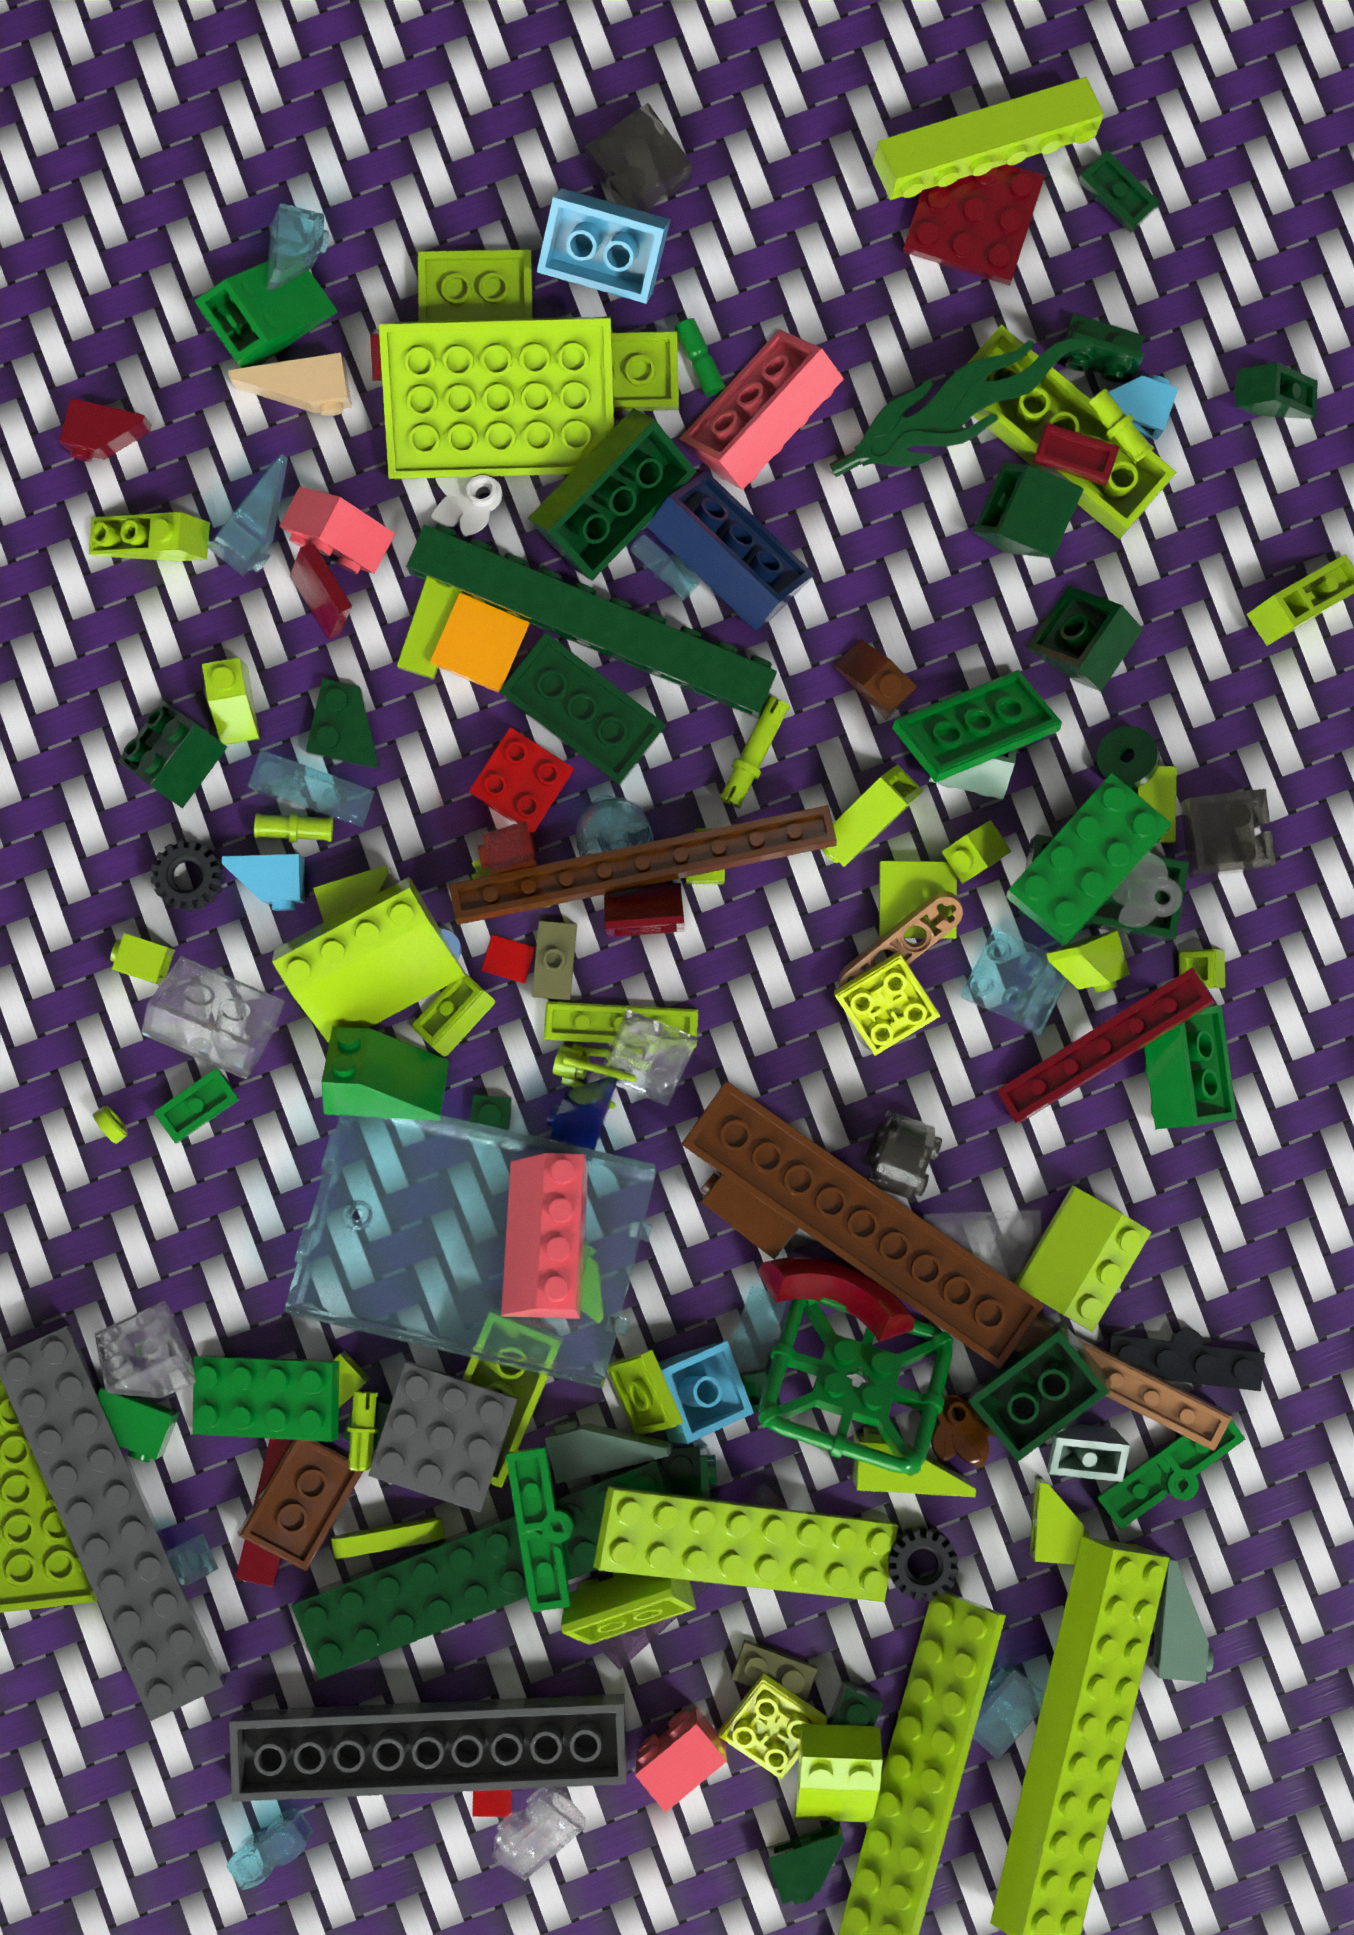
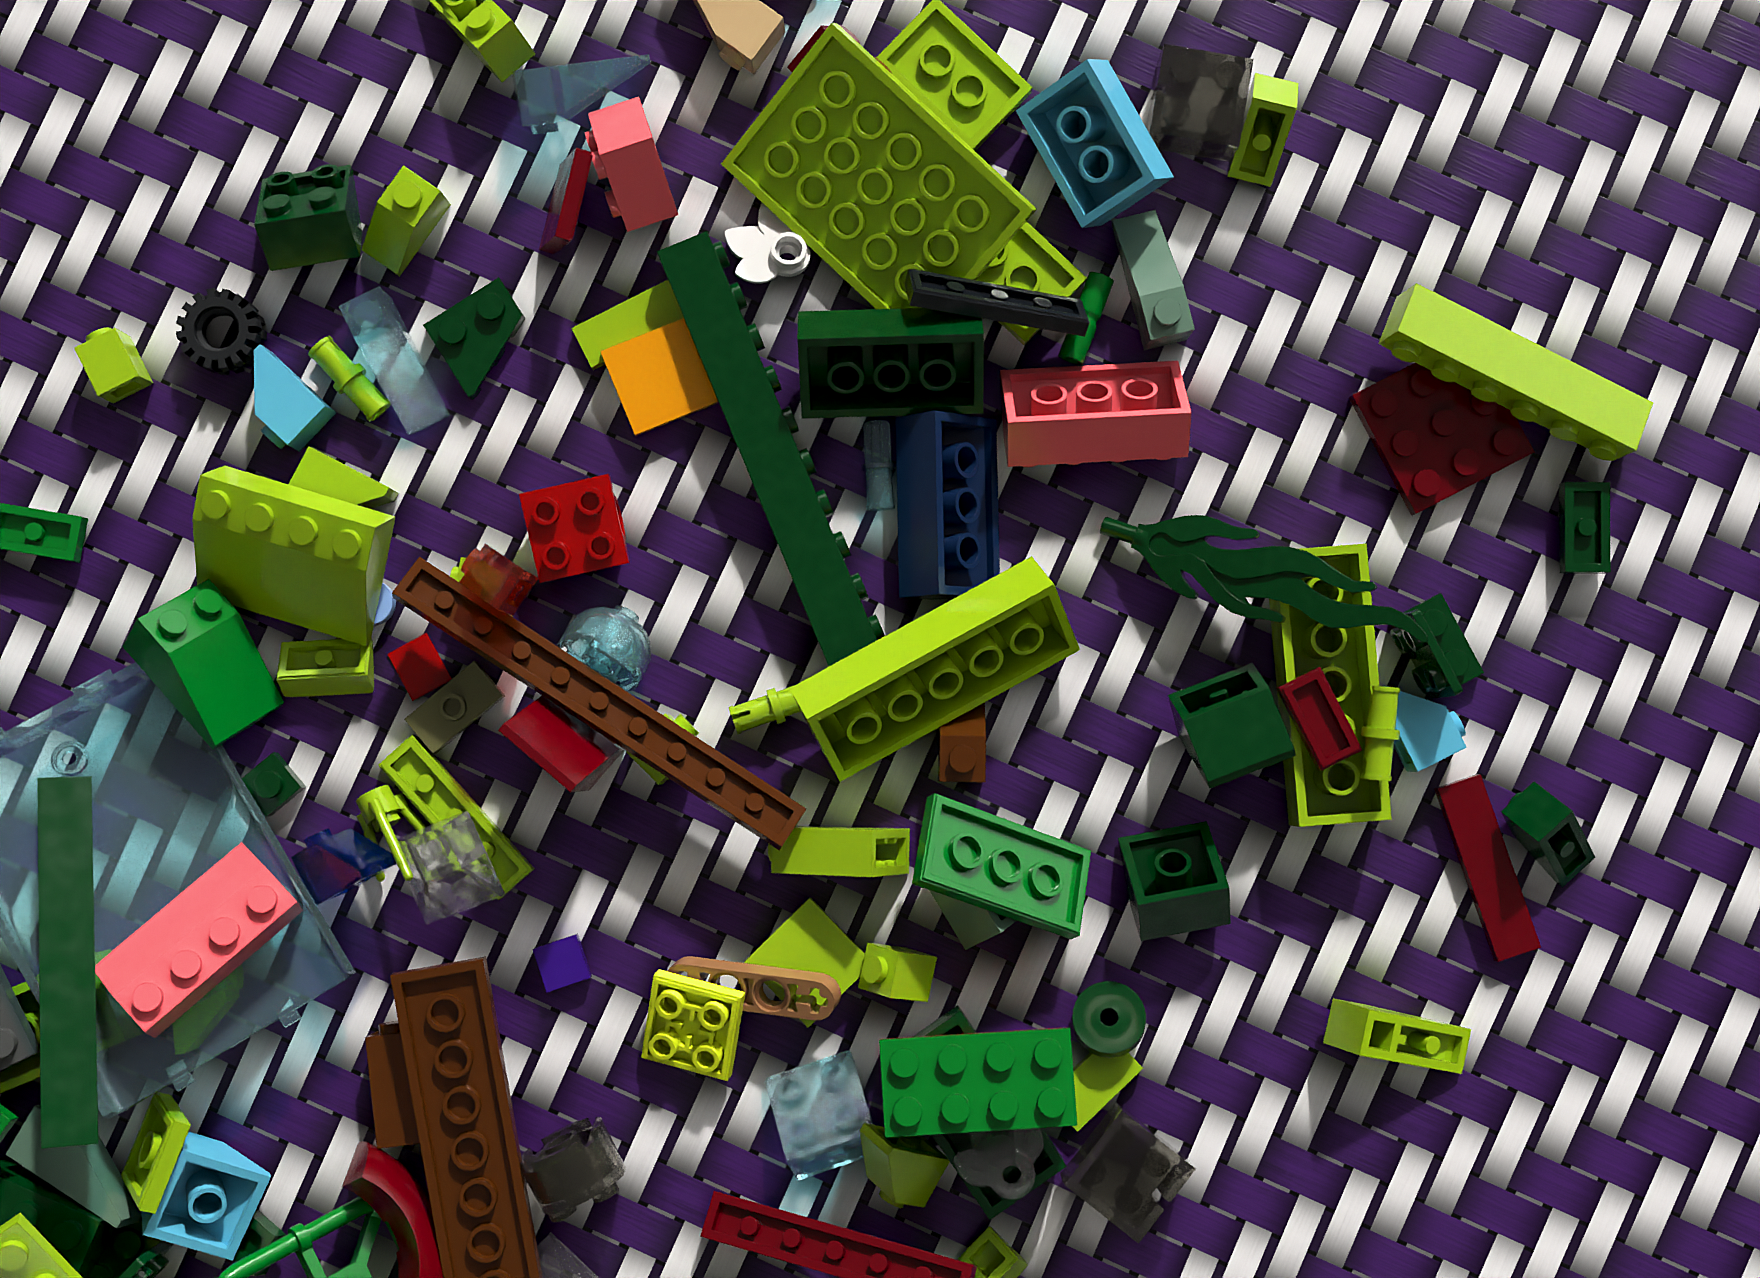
camera: 40 degrees right, 0 degrees up
clear slope [141,956,285,1080] -> none
dark green plate [499,632,666,786] -> none
clear light blue tile [730,1285,787,1370] -> none
none -> dark green sticker [37,776,99,1149]
none -> dark purple tile [532,933,592,993]
none -> lime brick [789,556,1080,782]
none -> black tile [904,269,1090,337]
none -> sand green slope [1111,210,1195,350]
none -> lime slope [1228,73,1299,187]
none -> dark red tile [1434,774,1541,962]

